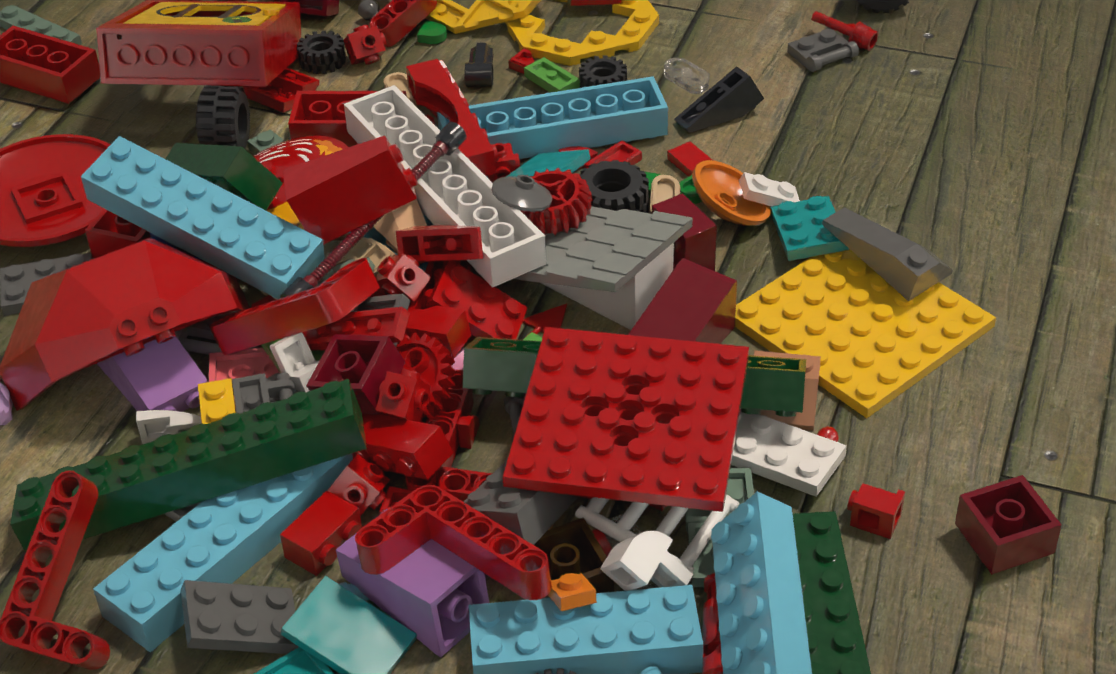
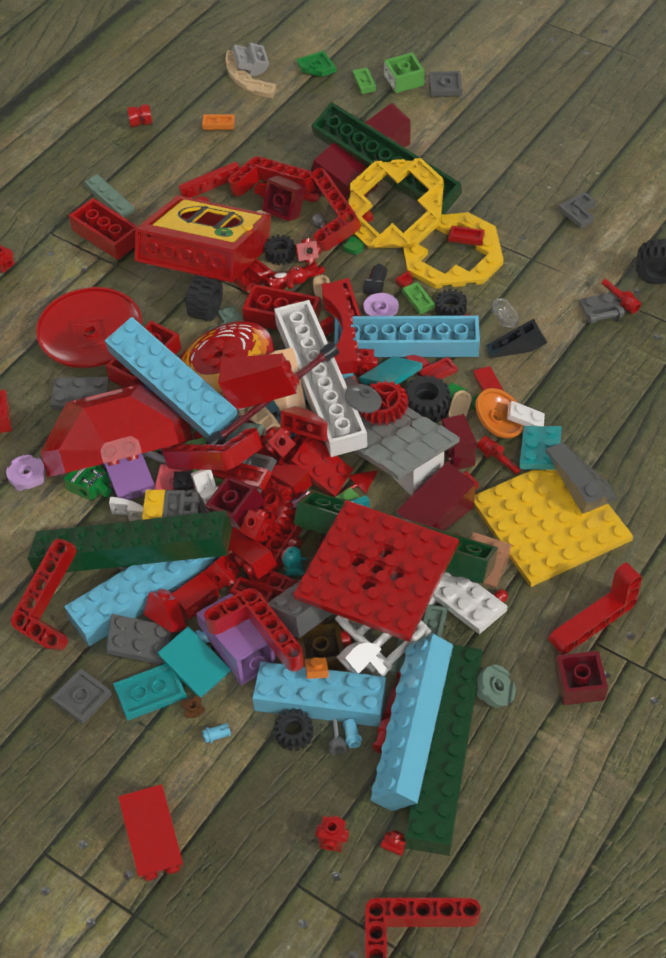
camera: 15 degrees right, 10 degrees up
dark green brick [165,143,283,210] -> none
red brick [847,483,905,539] -> none
none -> green torso [63,465,112,501]
none -> red slope [143,589,186,633]
none -> black plate [173,471,194,491]
none -> red animal [263,262,325,290]
none -> teal animal [281,546,307,577]
none -> lavender dish [364,293,399,316]
none -> red piece [476,436,521,475]
none -> sand green plate [477,665,516,708]
none -> red beam [548,562,642,655]

